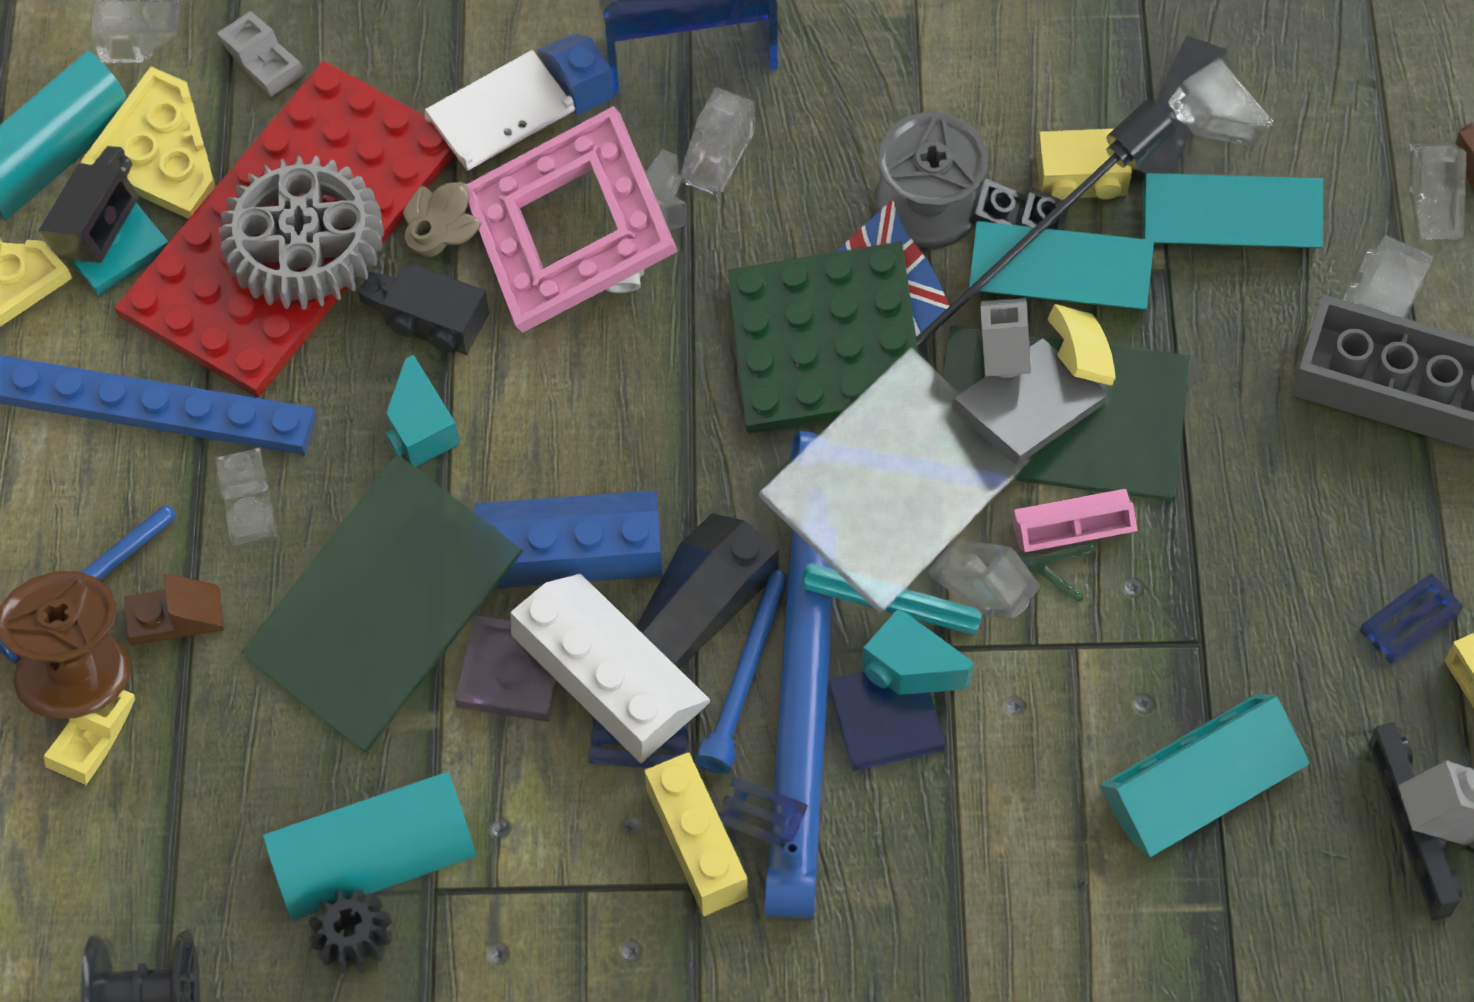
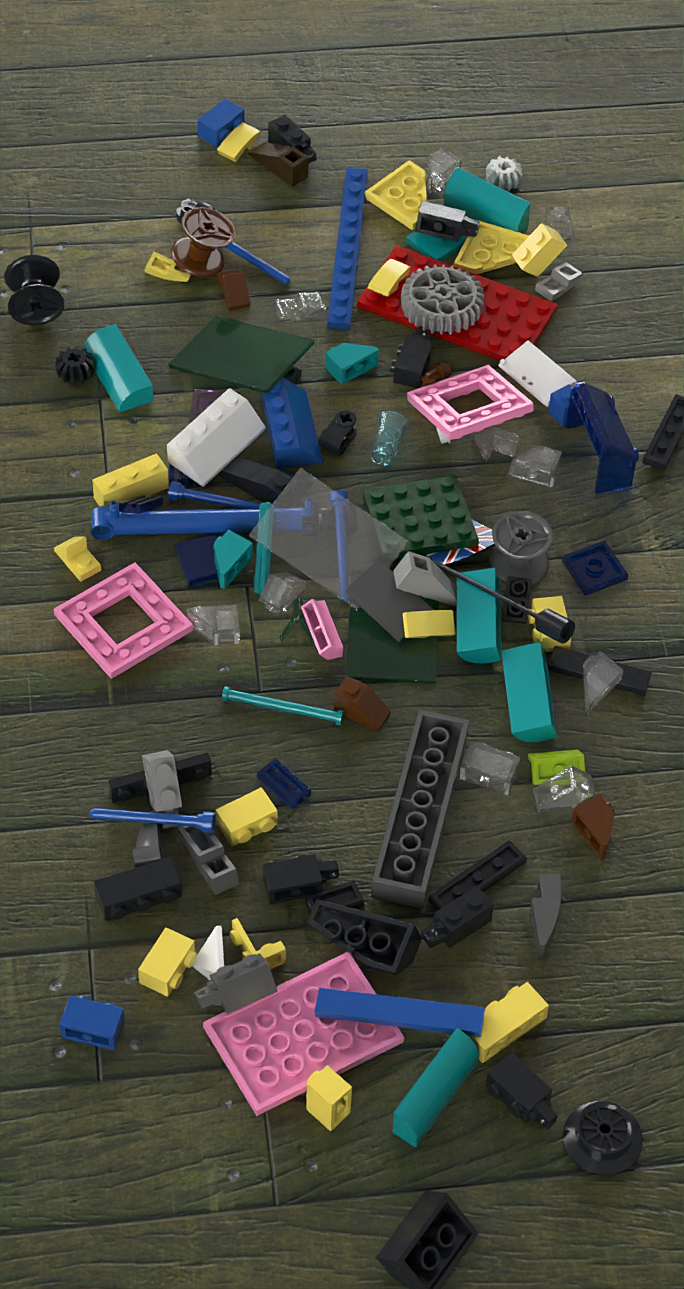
camera: 80 degrees right, 10 degrees down
dark tan plate [403,182,482,257] -> none
teal brick [1099,693,1310,857] -> none
none -> light yellow slope [54,536,101,582]
none -> bright pink plate [54,562,193,679]
none -> clear slope [187,605,240,645]
none -> teal bar [222,686,344,726]
none -> black piece [318,410,356,456]
none -> reddish brown slope [334,676,391,732]
none -> light yellow slope [368,259,410,296]
none -> clear light blue plant [371,411,409,465]
none -> reddish brown axle [421,361,452,386]
none -> light yellow brick [512,223,568,277]
none -> lime panel [528,750,585,785]
none -> clear blue tile [562,540,629,596]

